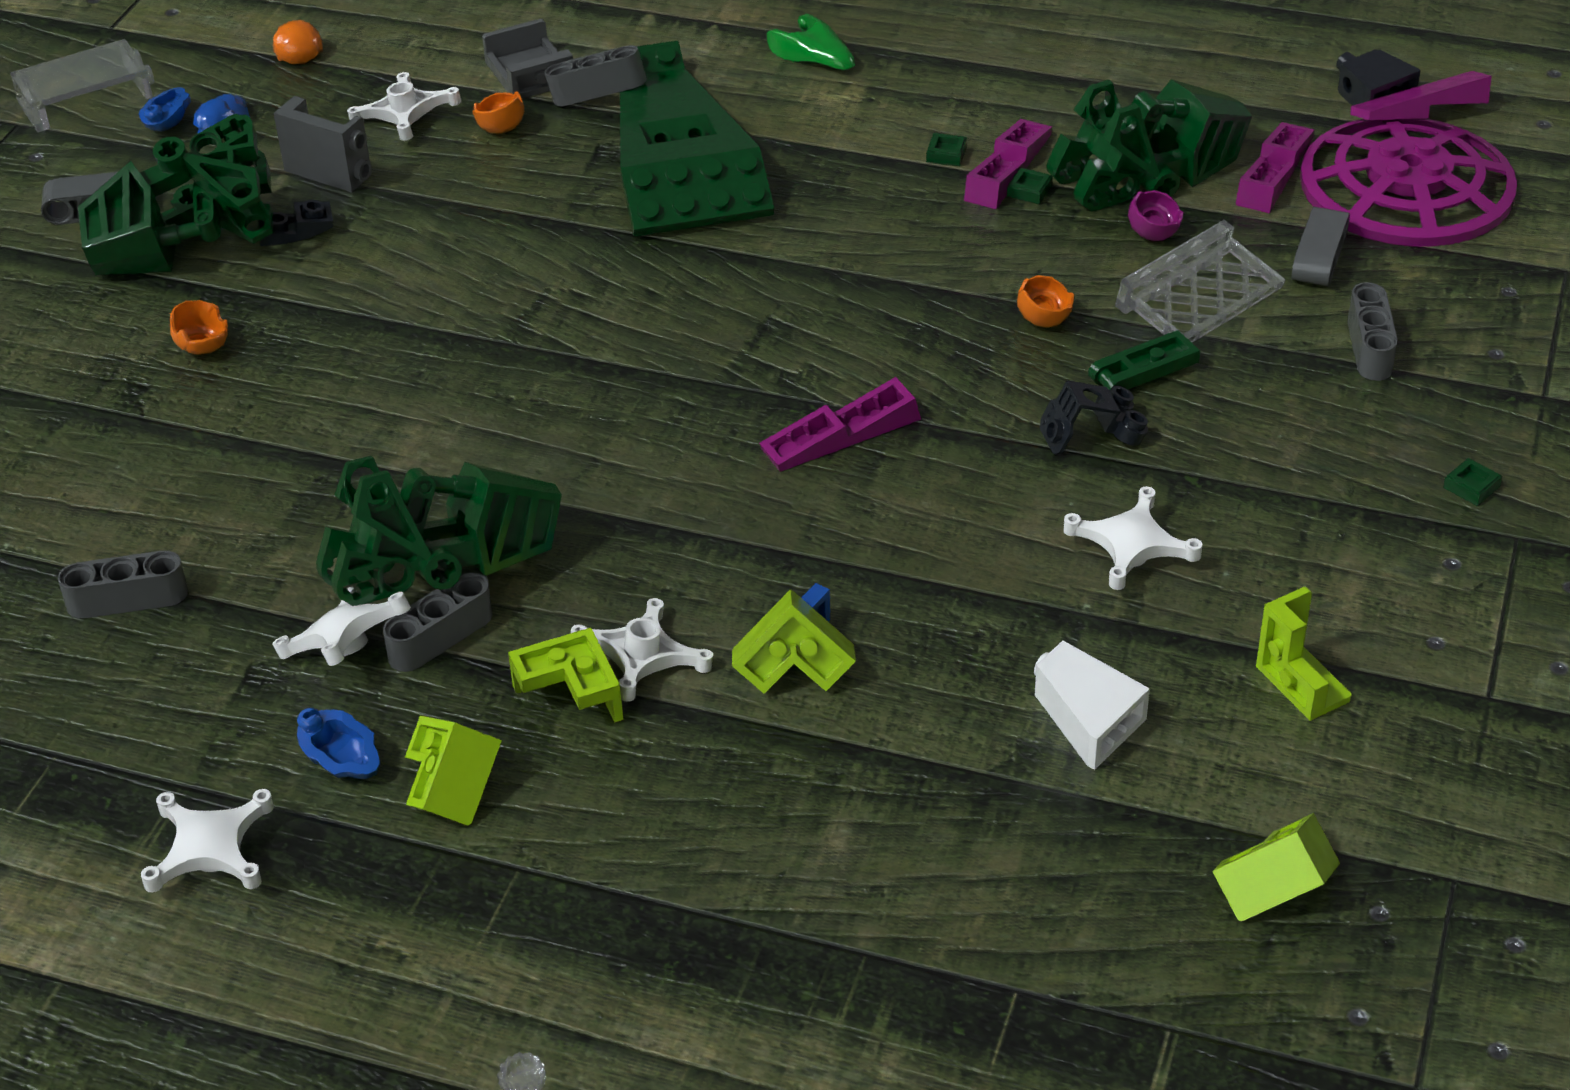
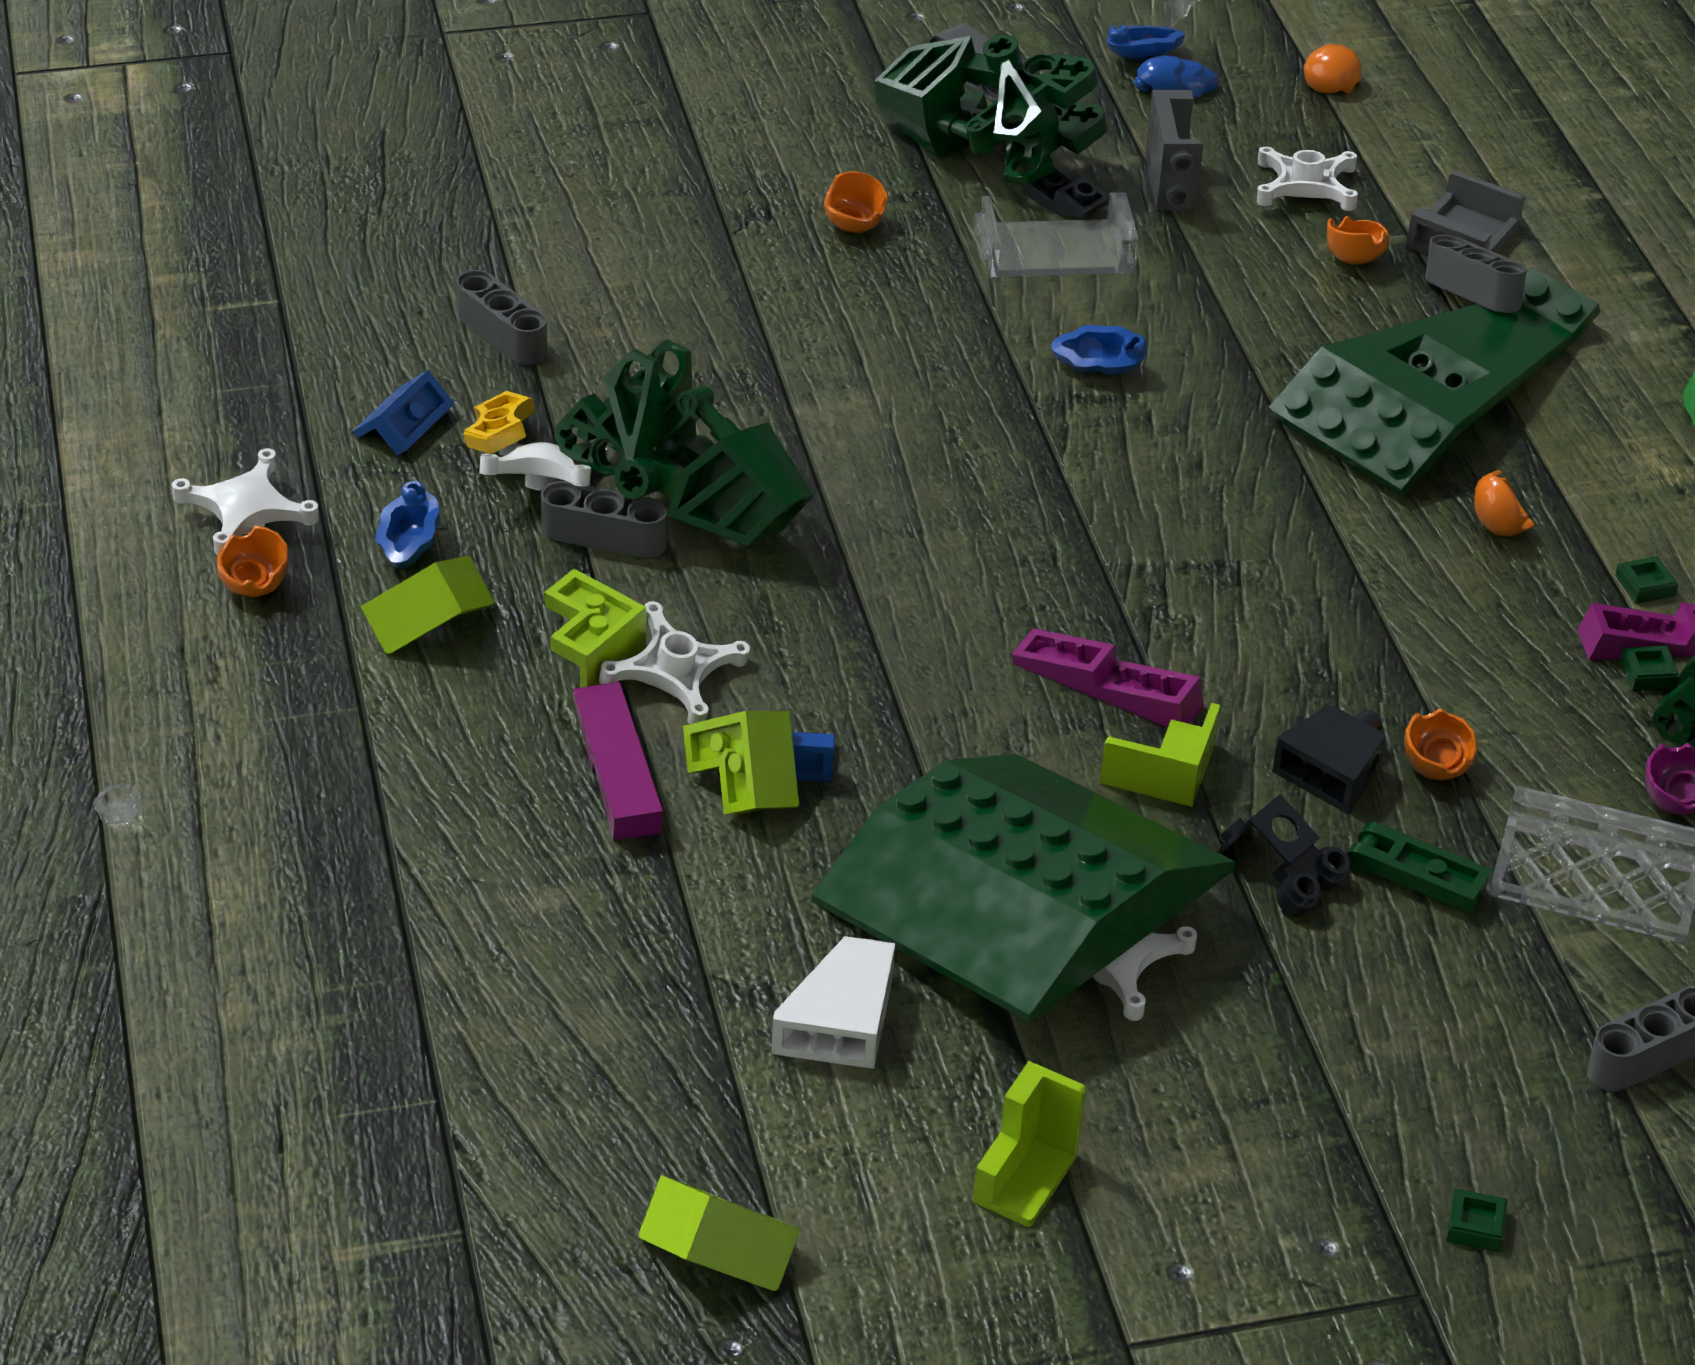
camera: 55 degrees right, 0 degrees up
none -> orange hair [217,526,288,597]
none -> blue panel [352,370,455,455]
none -> yellow tile [463,391,536,454]
none -> magenta slope [573,682,663,841]
none -> dark green slope [812,754,1236,1023]
none -> clear panel [974,192,1139,277]
none -> blue arm [1051,325,1147,376]
none -> lime panel [1099,703,1221,807]
none -> black torso [1272,706,1385,814]
none -> orange hair [1474,470,1535,537]

